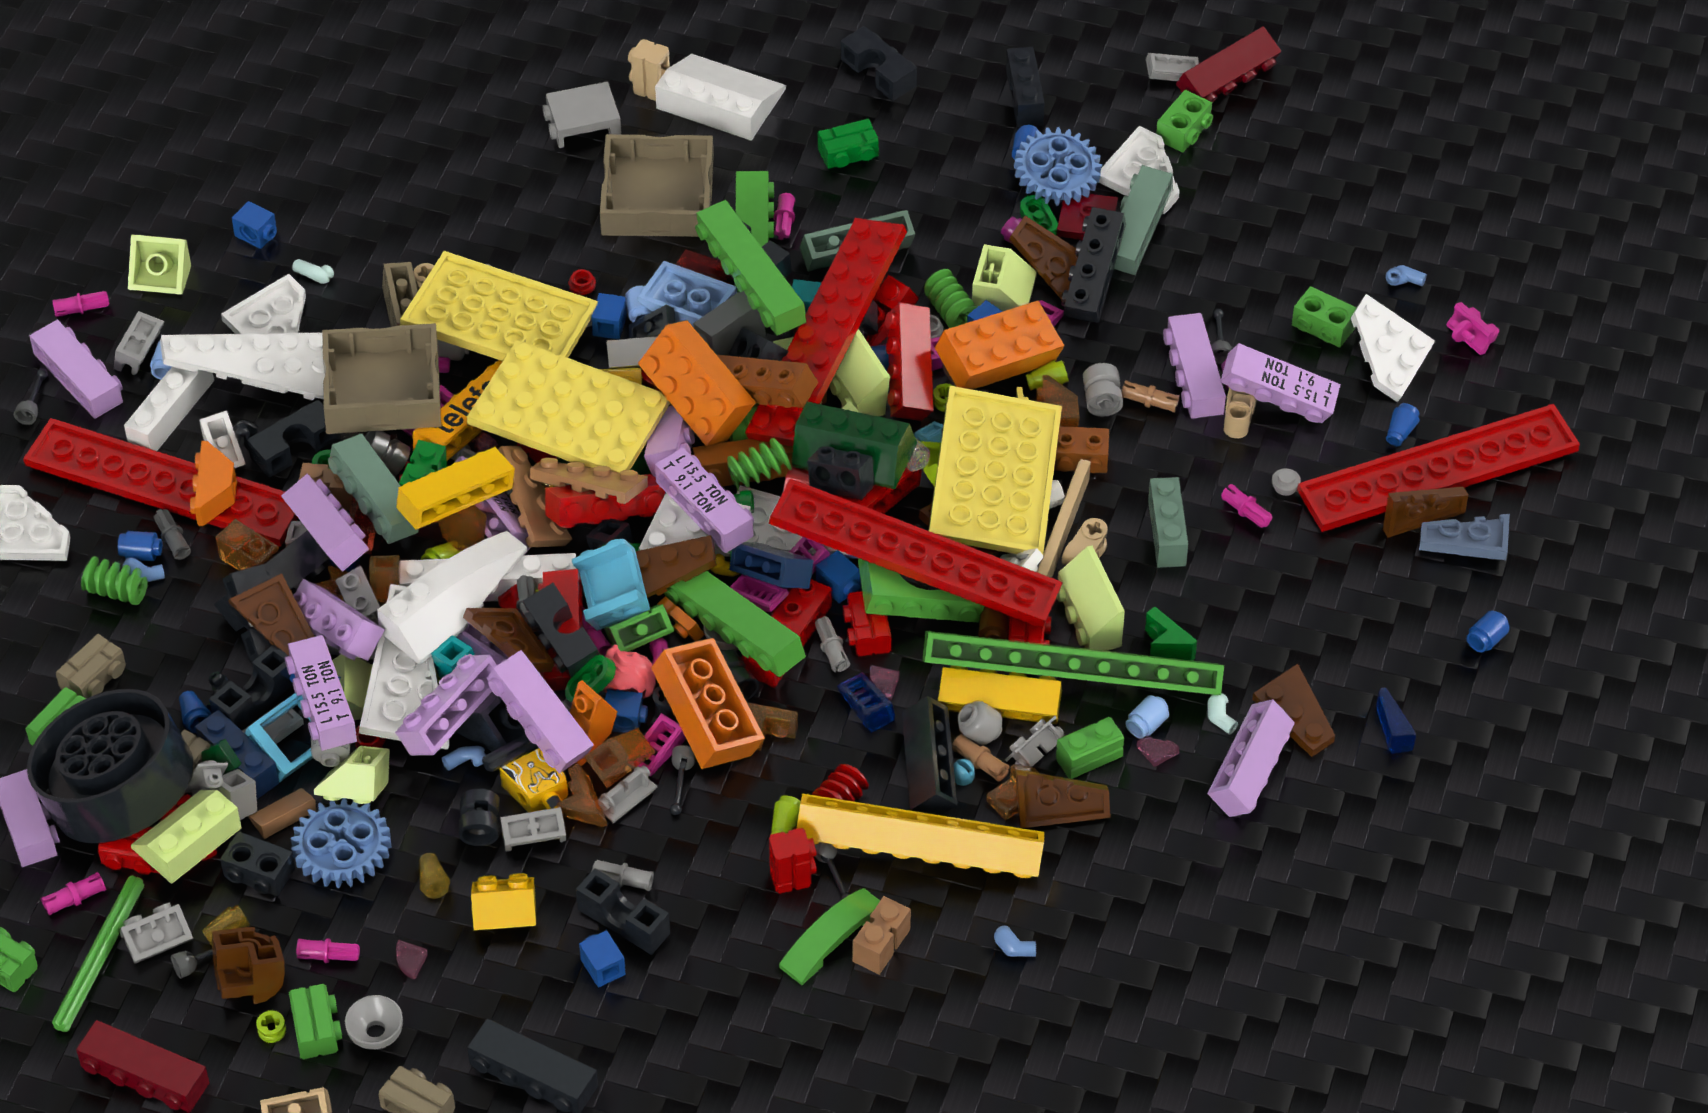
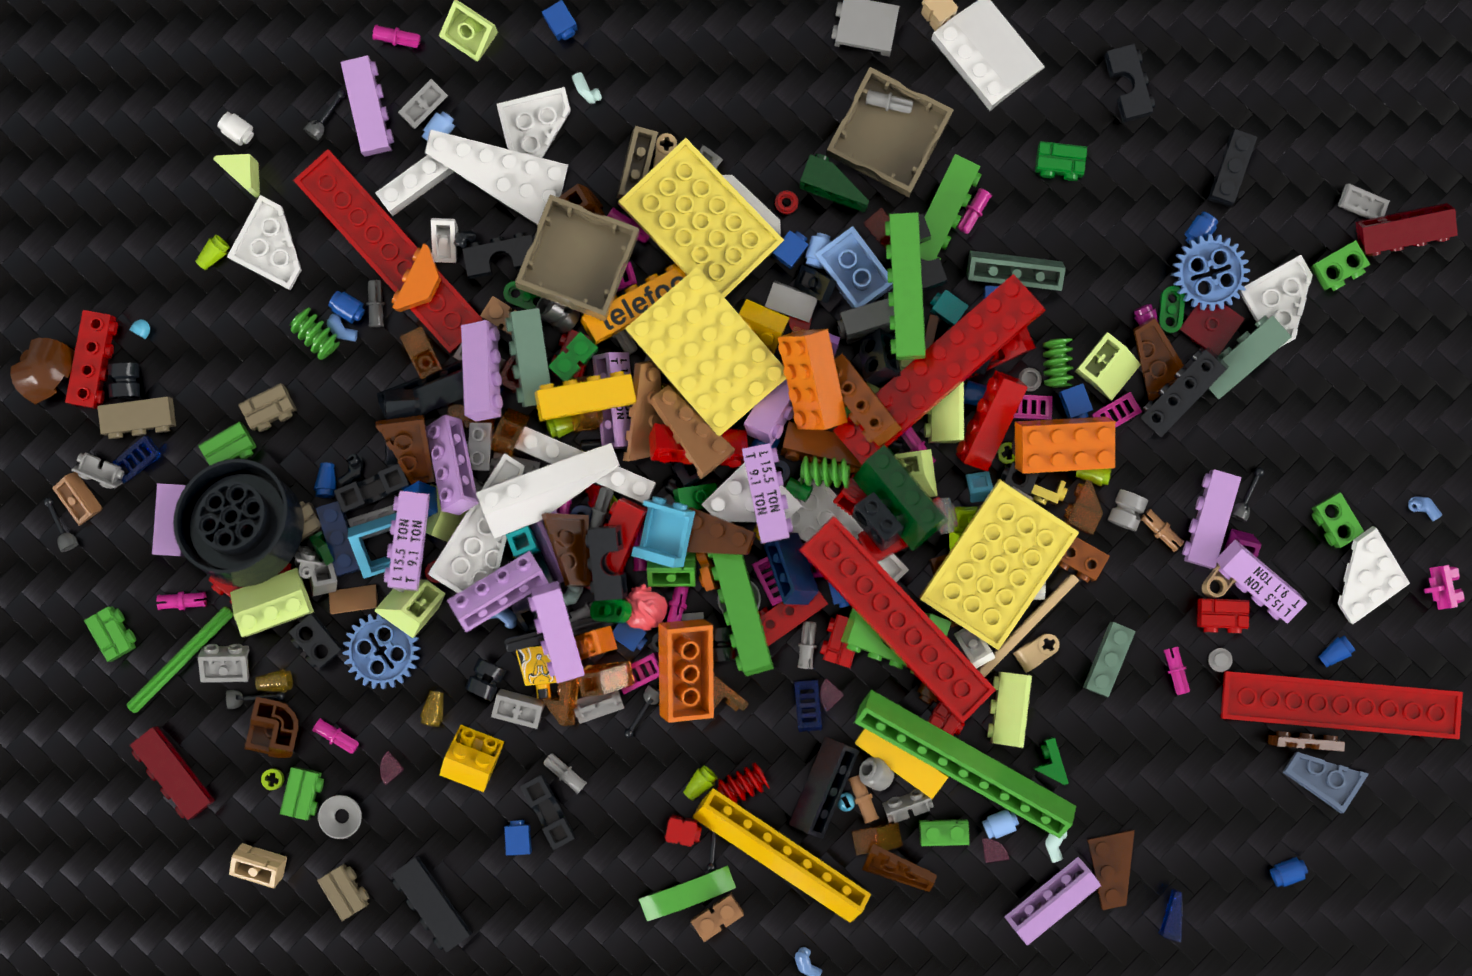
camera: 30 degrees right, 35 degrees up
none -> dark green slope [799,153,869,213]
none -> light grey axle [865,89,913,114]
none -> red brick [1197,599,1249,633]

